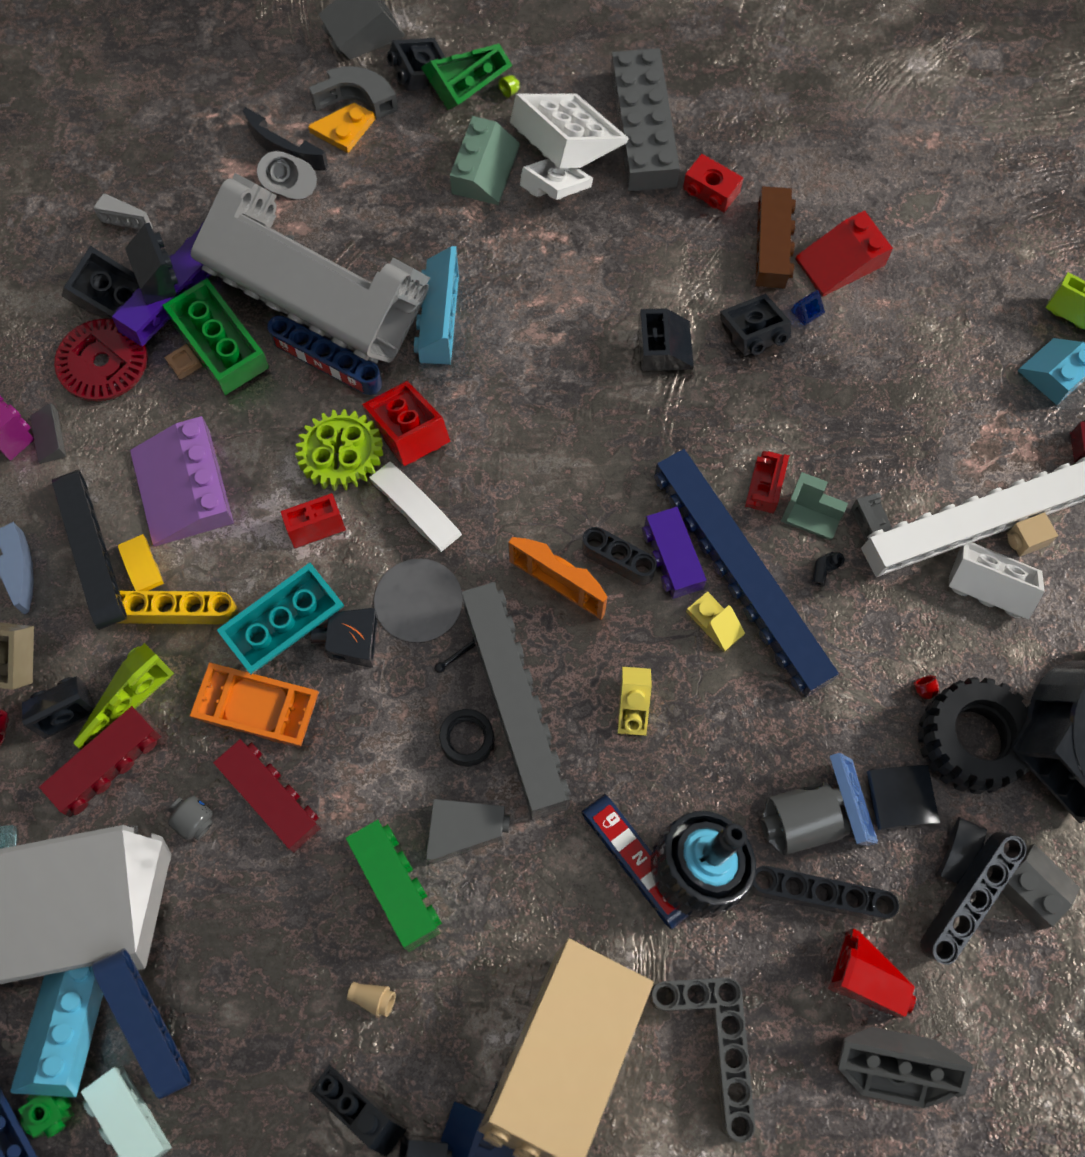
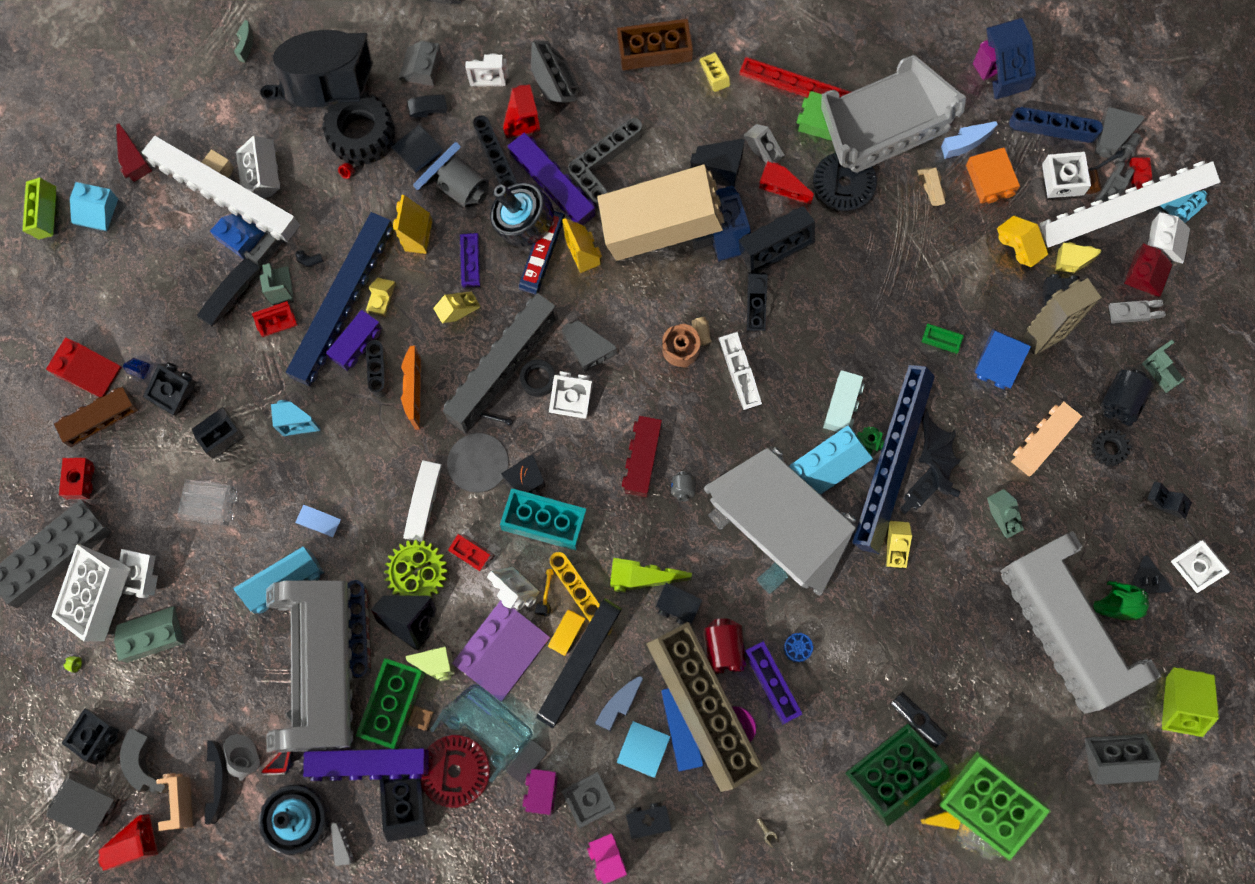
camera: 120 degrees left, 5 degrees up
dark red brick [39,706,161,817] -> none
dark blue beam [92,948,191,1100] -> none
black slope [125,222,178,305] -> none
orange slope [190,662,319,747] -> none
light orange wing [308,103,375,153] -> none
green brick [346,820,442,952] -> none
red slope [362,381,451,466] -> none
green wedge [421,44,513,111] -> none
black beam [920,832,1026,965] -> none
none -> red slope [98,814,158,871]
none -> light nougat panel [157,773,193,831]
none -> clear brick [177,479,237,527]
none -> black slope [197,257,260,327]
none -> blue slope [210,213,266,259]
none -> black wheel [258,784,331,855]
none -> medium azure slope [271,400,321,436]
none -> light blue slope [295,505,341,538]
none -> black slope [371,595,436,650]
none -> yellow slope [393,195,433,254]
none -> yellowish green slope [406,647,456,681]
none -> clear light blue windscreen [430,684,533,783]
none -> dark purple tile [460,233,481,288]
none -> white plate [466,53,509,86]
none -> white plate [487,567,540,610]
none -> dark purple brick [508,133,596,225]
none -> hinge [535,569,554,616]
none -> white plate [549,371,593,419]
none -> yellow slope [562,218,602,273]
none -> nougat brick [662,324,700,367]
none -> white slope [719,332,762,410]

